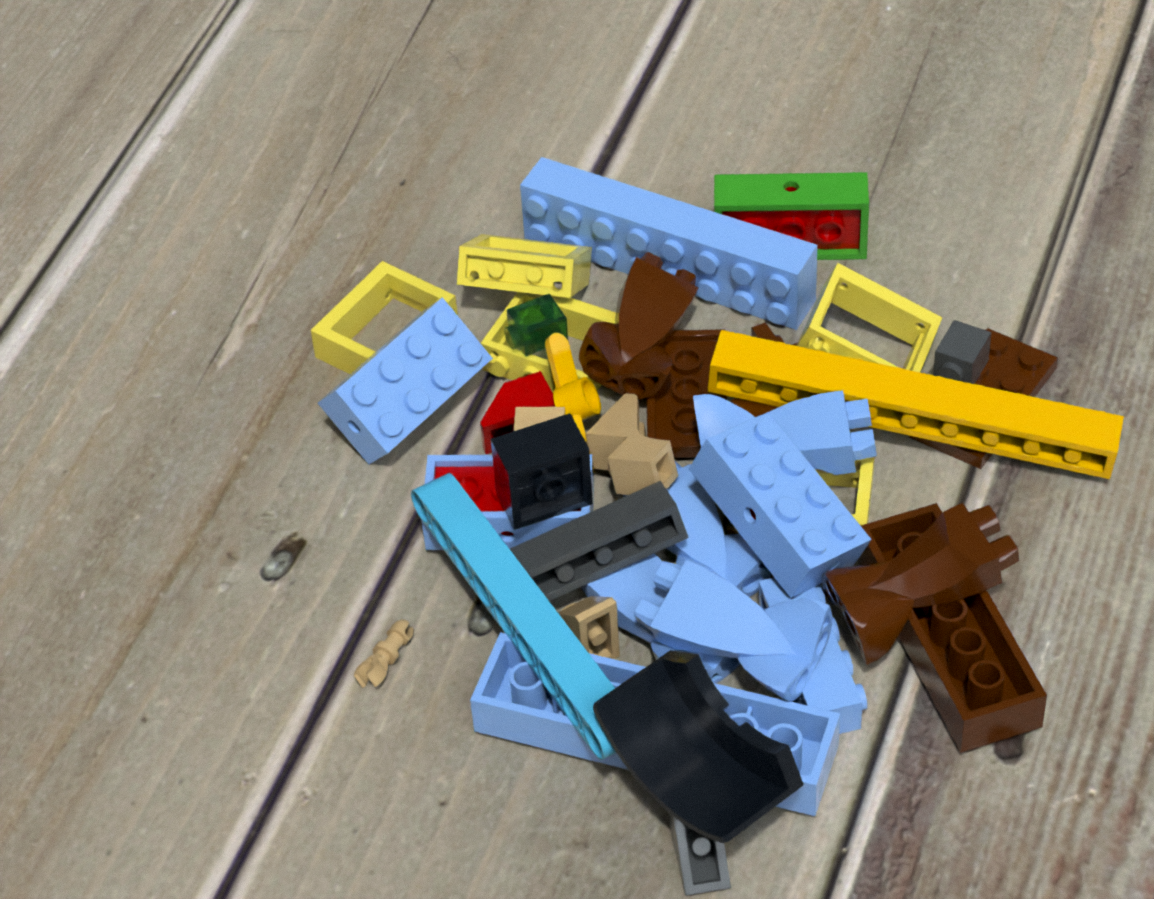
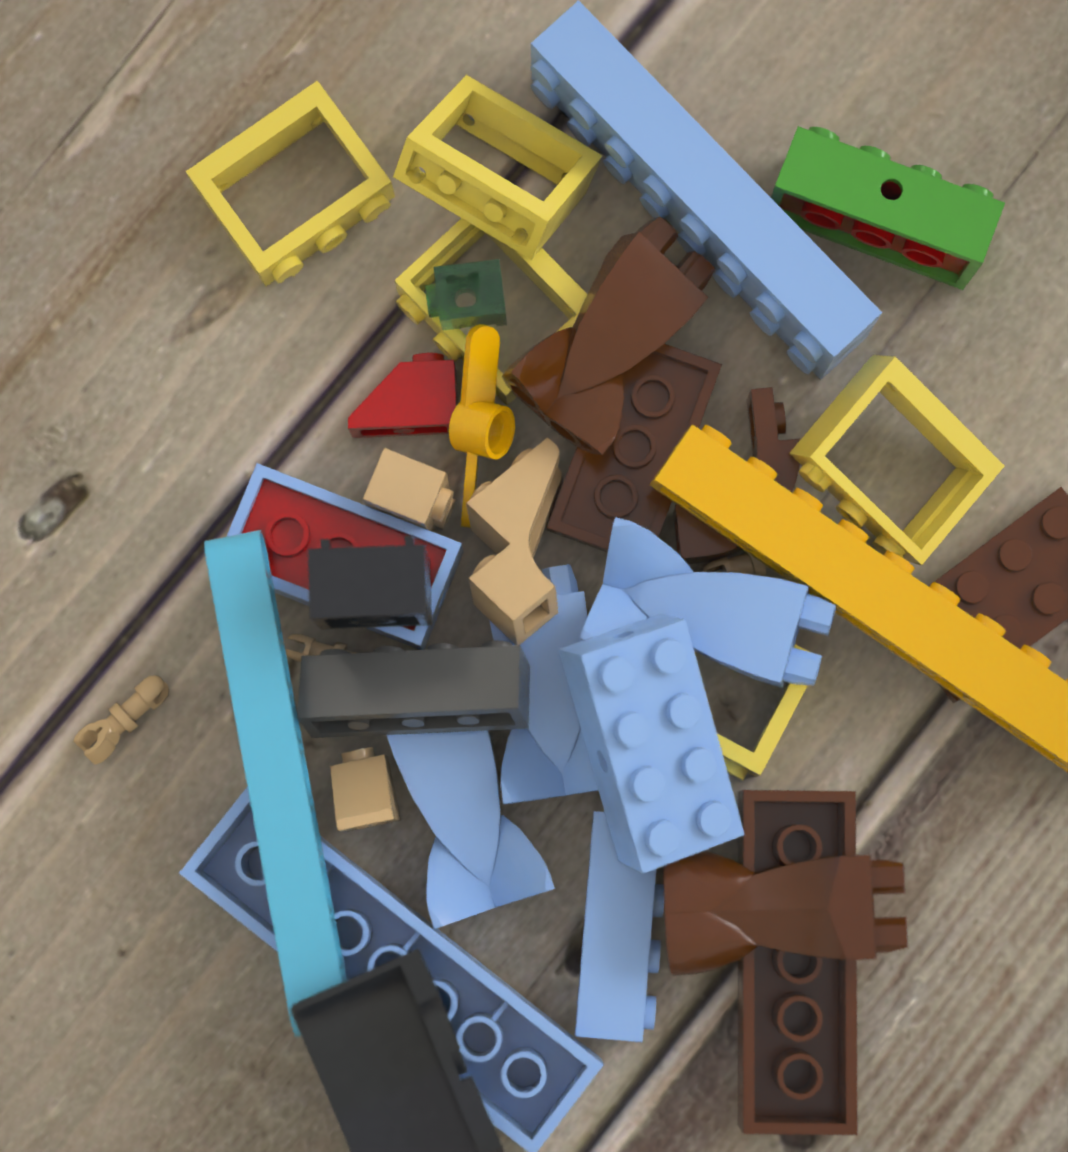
camera: 20 degrees right, 35 degrees up
light blue brick [318,297,493,464] -> none
light blue hips [634,560,832,702] -> none
dark grey brick [933,320,991,384] -> none

